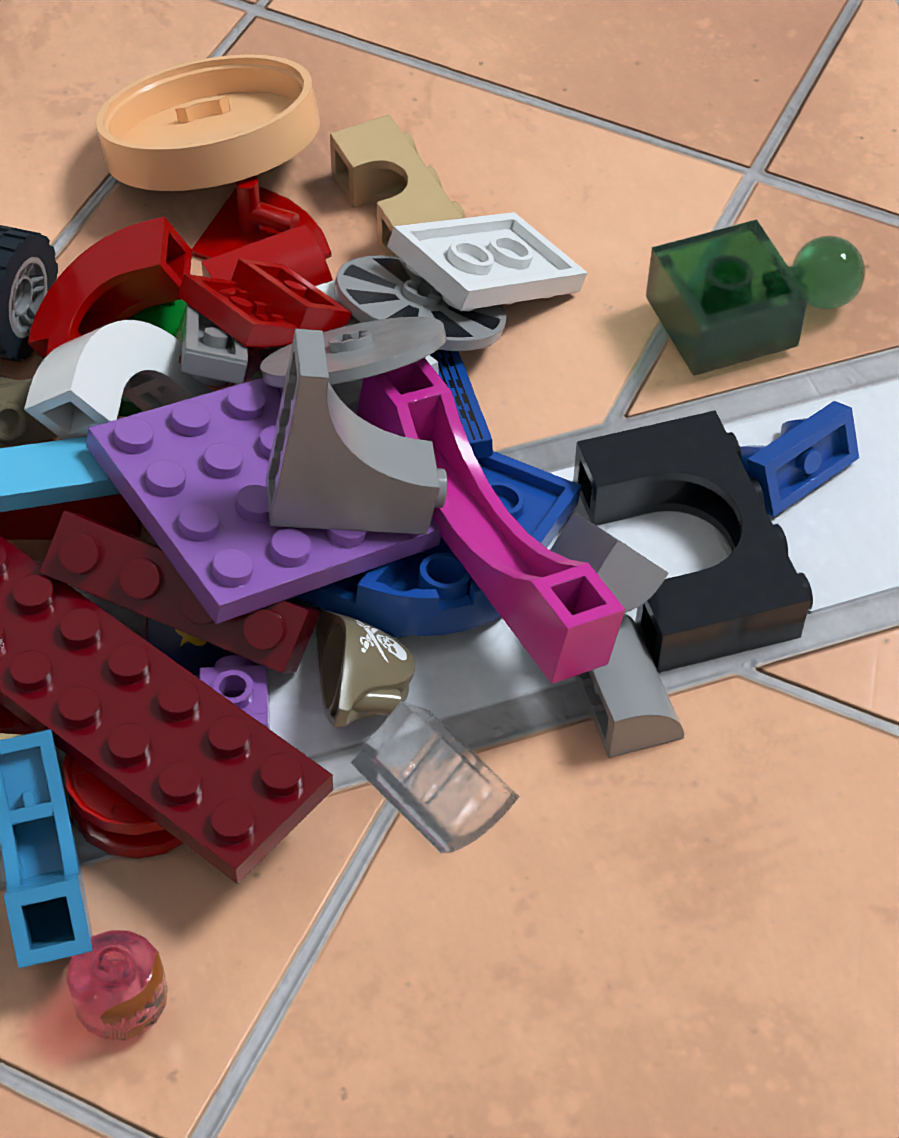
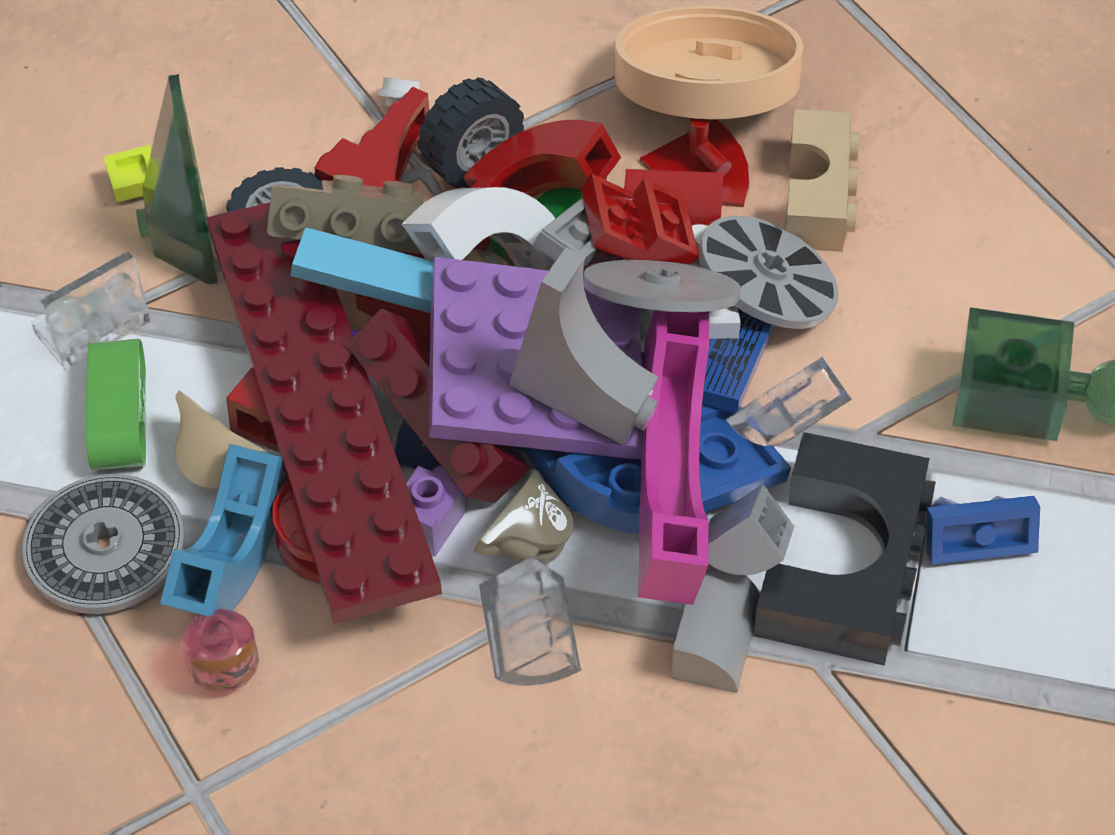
camera: 35 degrees right, 0 degrees up
white plate [387,212,588,311] -> none
none -> clear brick [727,356,852,446]

